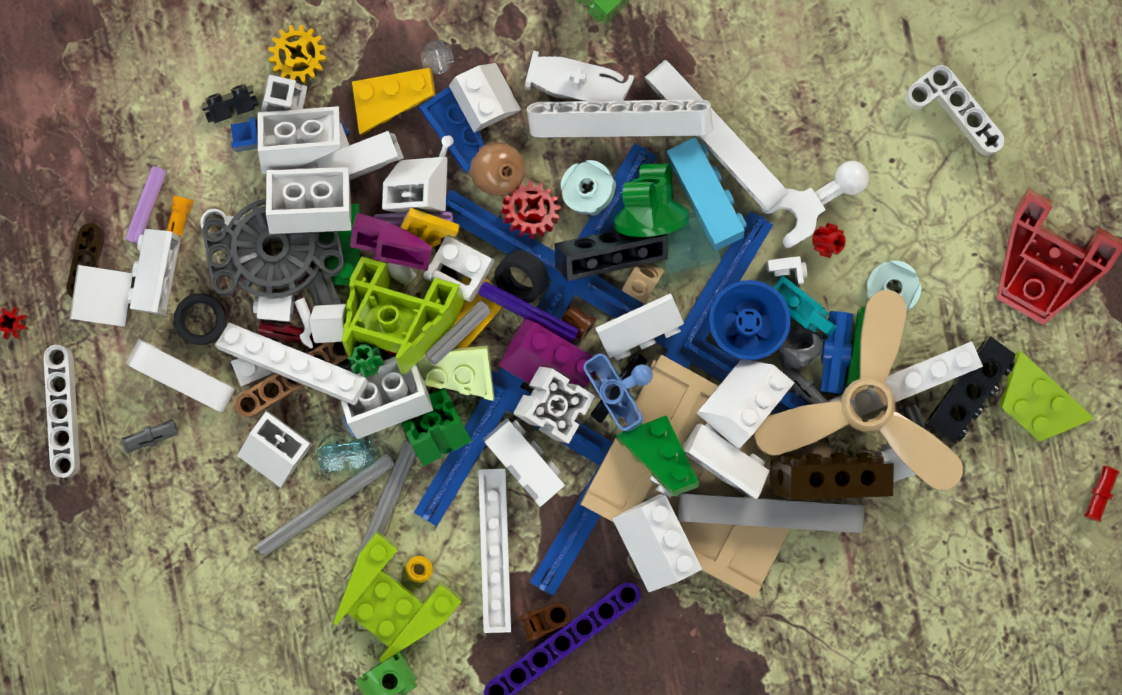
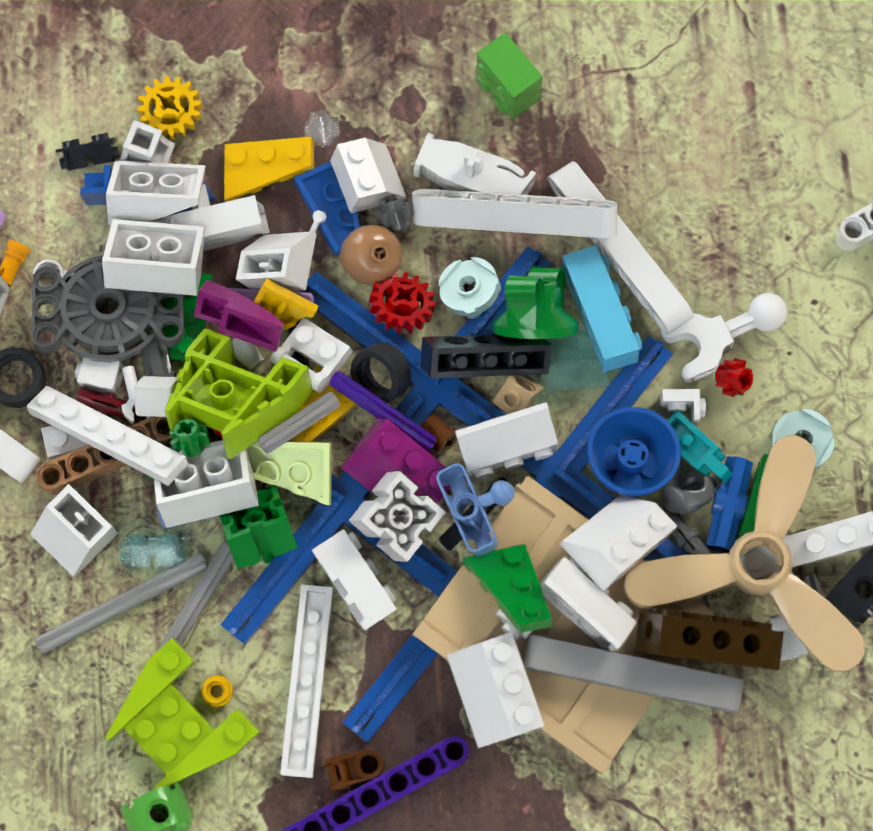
camera: 10 degrees right, 10 degrees down
none -> dark grey gear [374,194,414,232]

